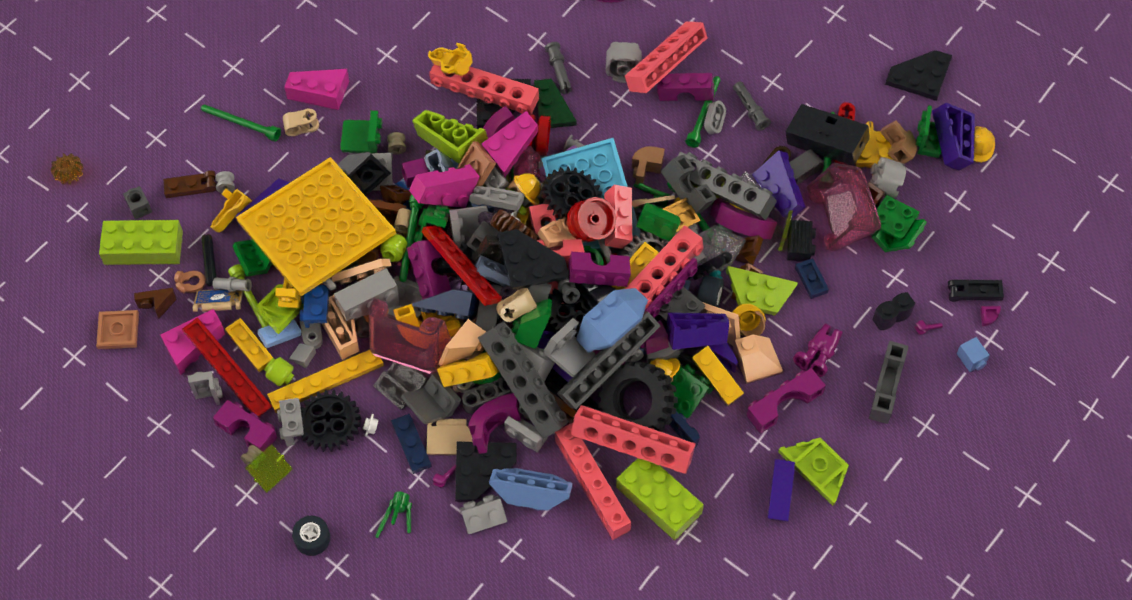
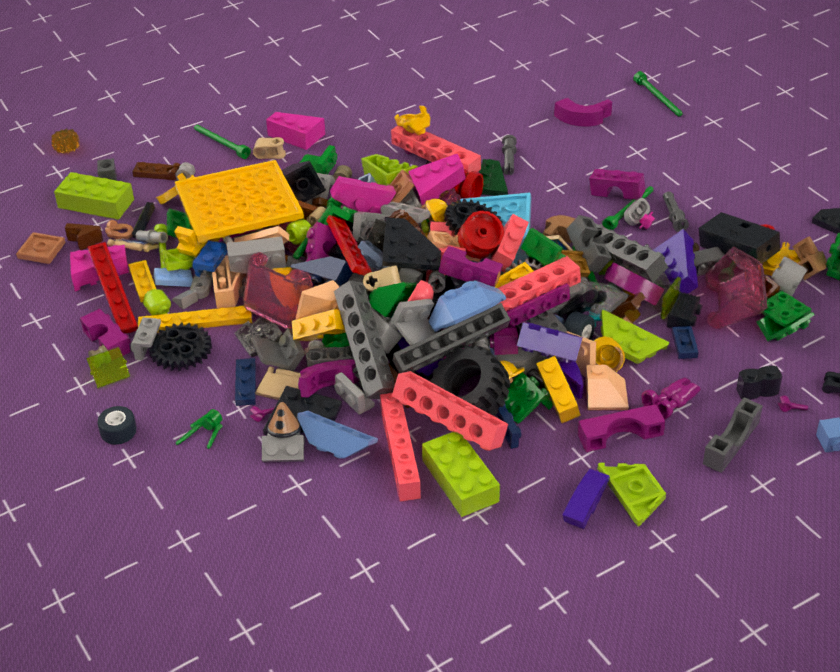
camera: 20 degrees right, 20 degrees down
light grey bracket [188,371,223,405] -> none
white plate [363,414,378,436] -> none
light grey brick [606,42,642,83] -> none
coral brick [625,21,707,93] -> none
none -> medium nougat hat [267,402,302,438]
none -> coral cap [408,280,434,301]
none -> dark pink plate [639,212,655,229]

